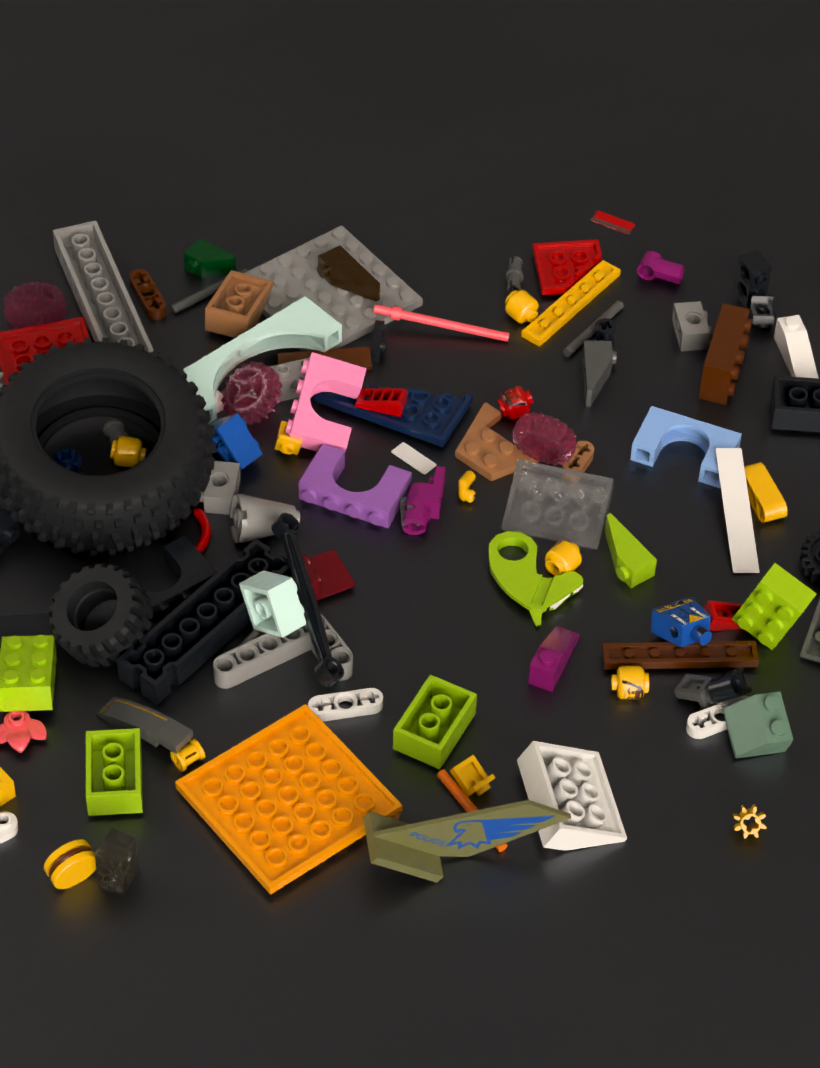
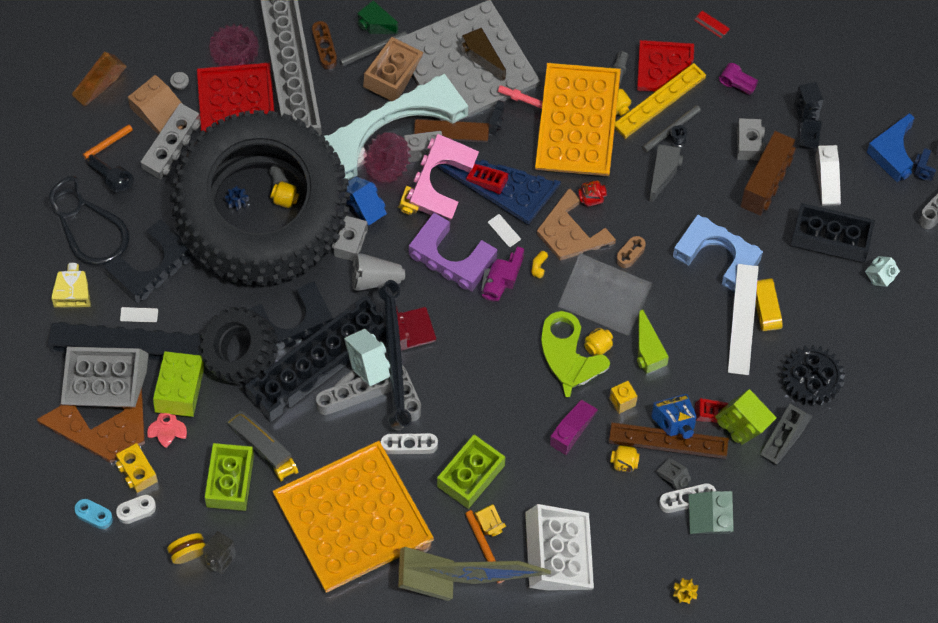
camera: 10 degrees right, 15 degrees up
red piece [193,508,211,553] -> none
clear pink gear [512,412,577,466] -> none
black piece [708,666,752,704] -> none
none -> light orange plate [535,63,621,176]
none -> yellow brick [610,381,638,414]

